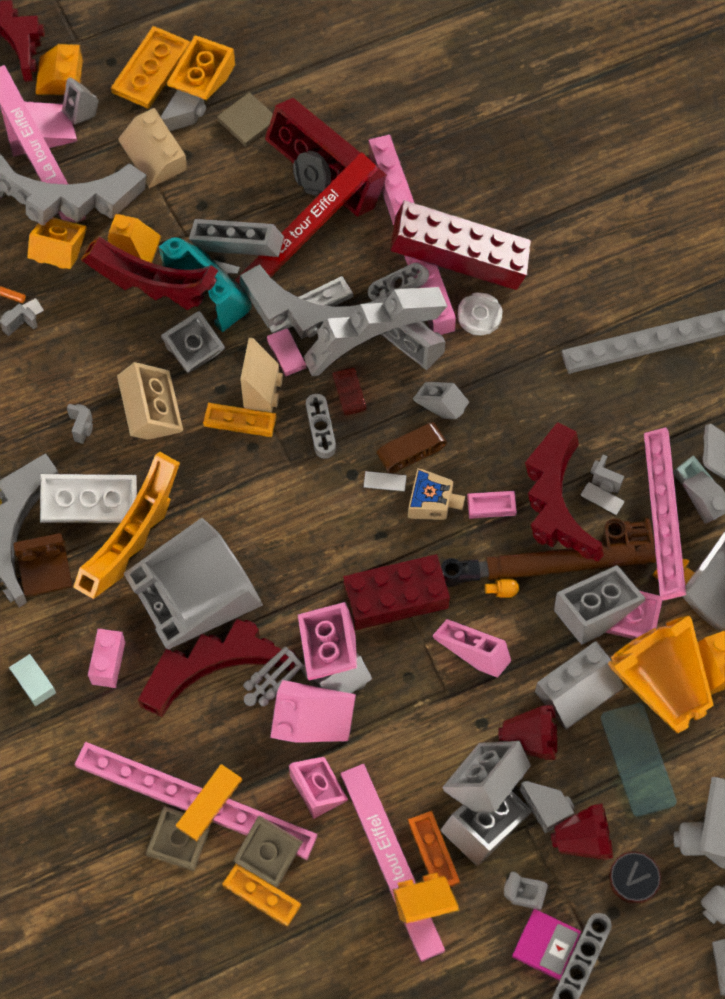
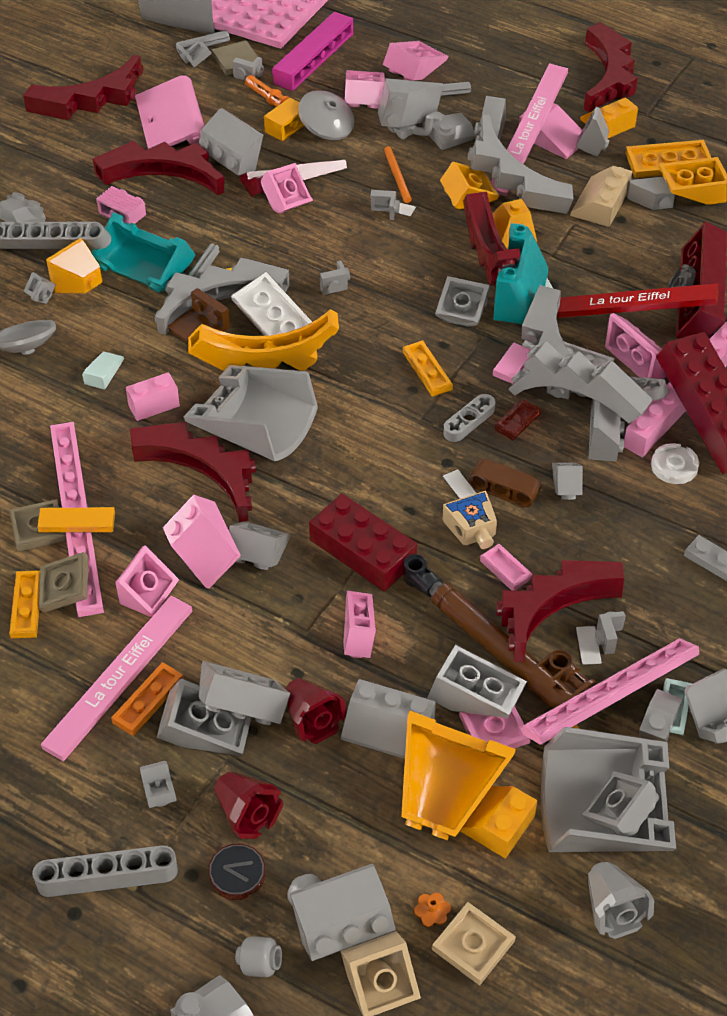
camera: 55 degrees right, 15 degrees down
tan slope [117,362,183,440] -> none
light grey brick [189,219,284,257] -> none
dark tan tile [217,92,273,147] -> none
tan slope [240,338,283,413] -> none
light grey piece [244,646,303,706] -> none
bright pink slope [298,602,357,681] -> none
light orange slope [392,873,459,923] -> none
light orange cylinder [485,578,519,598] -> none
dark pink tile [512,909,582,980] -> none
light grey slope [520,781,575,834] -> none
clear light blue piece [601,703,677,816] -> none
none -> bright pink slope [605,313,667,379]

